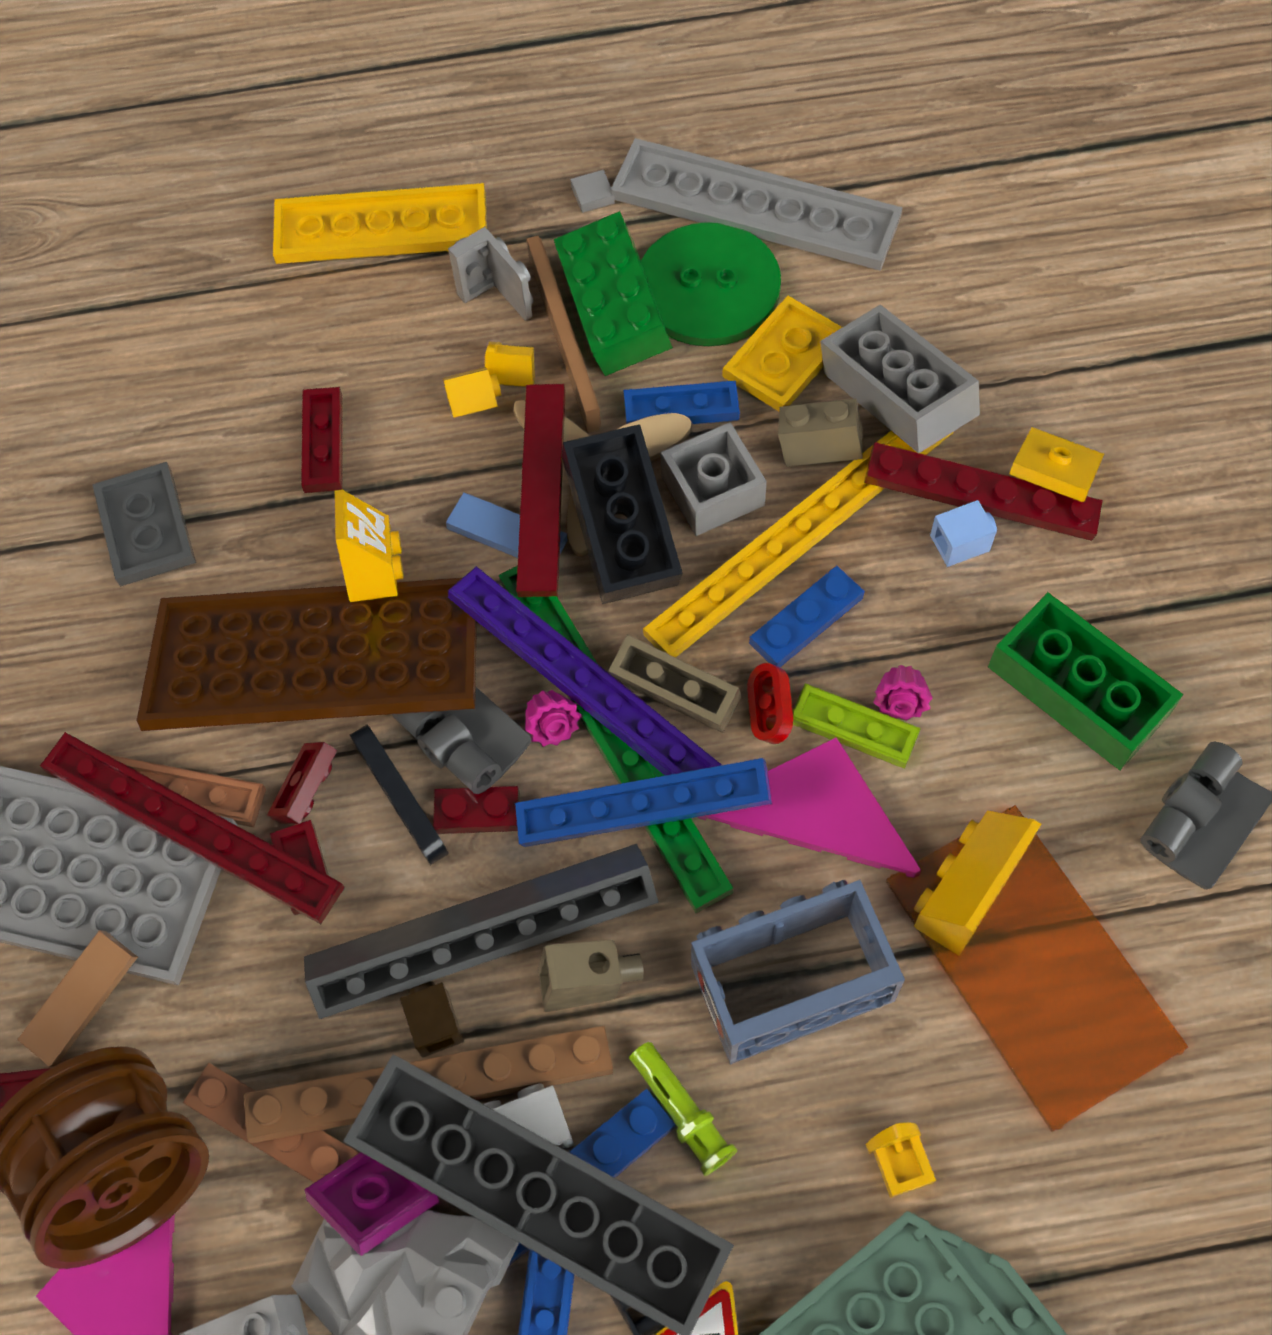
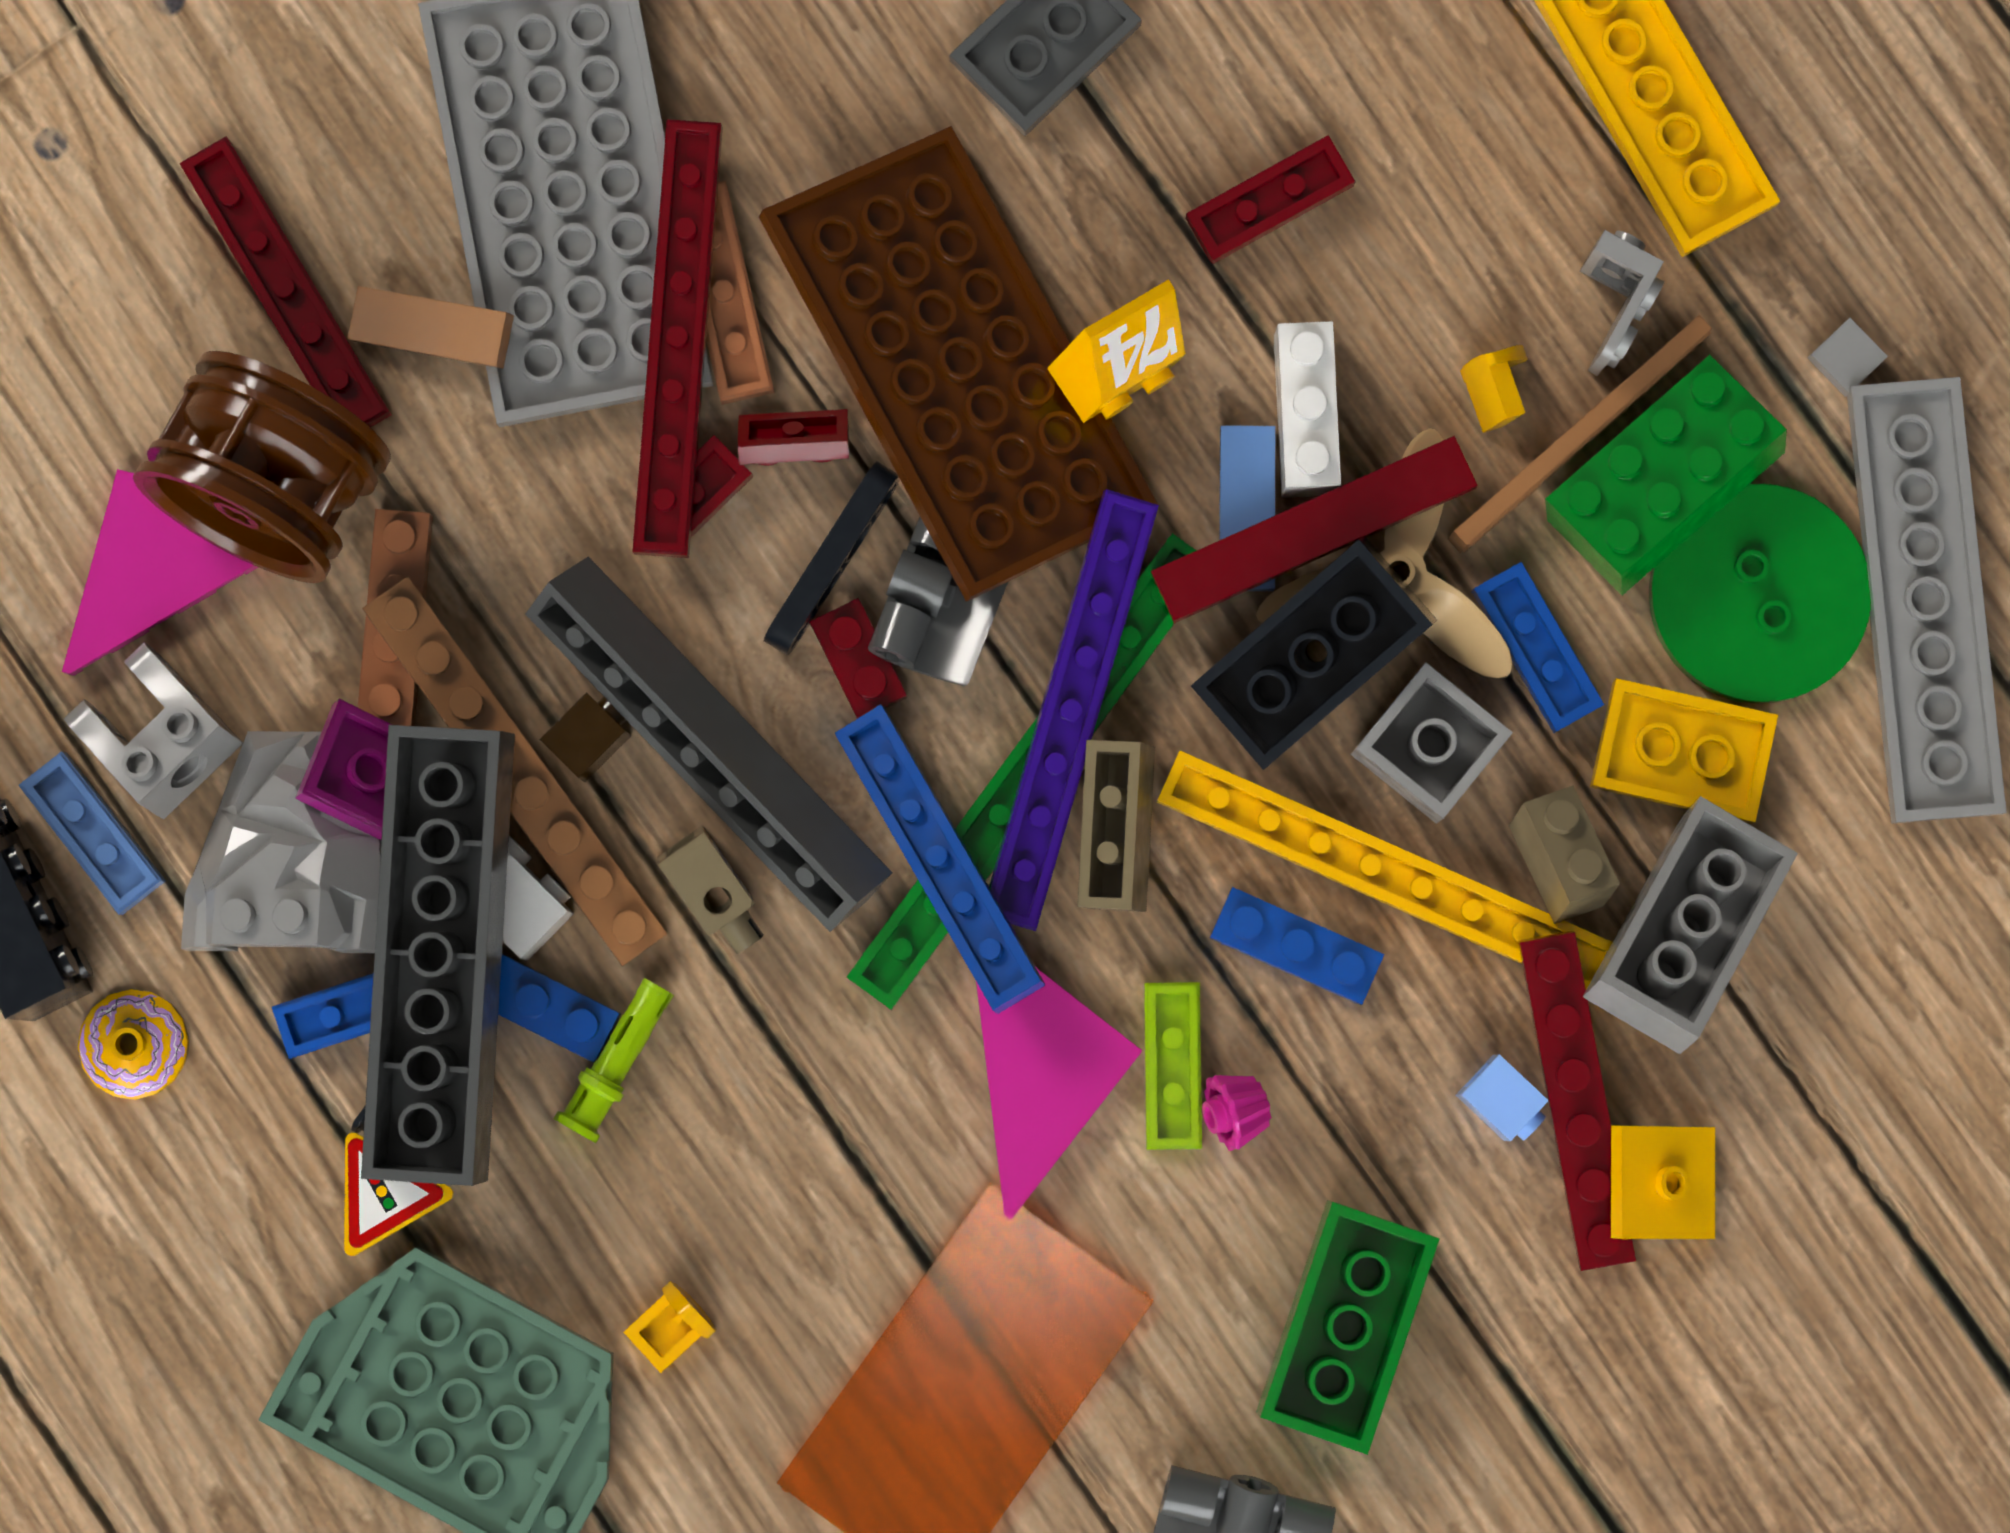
camera: 65 degrees right, 20 degrees up
yellow brick [442,367,502,418] -> none
dark pink piece [525,690,582,747] -> none
sand blue hose [691,880,905,1064] -> none
red plate [747,663,793,744] -> none
yellow slope [913,810,1041,956] -> none
none -> white brick [1274,321,1341,498]

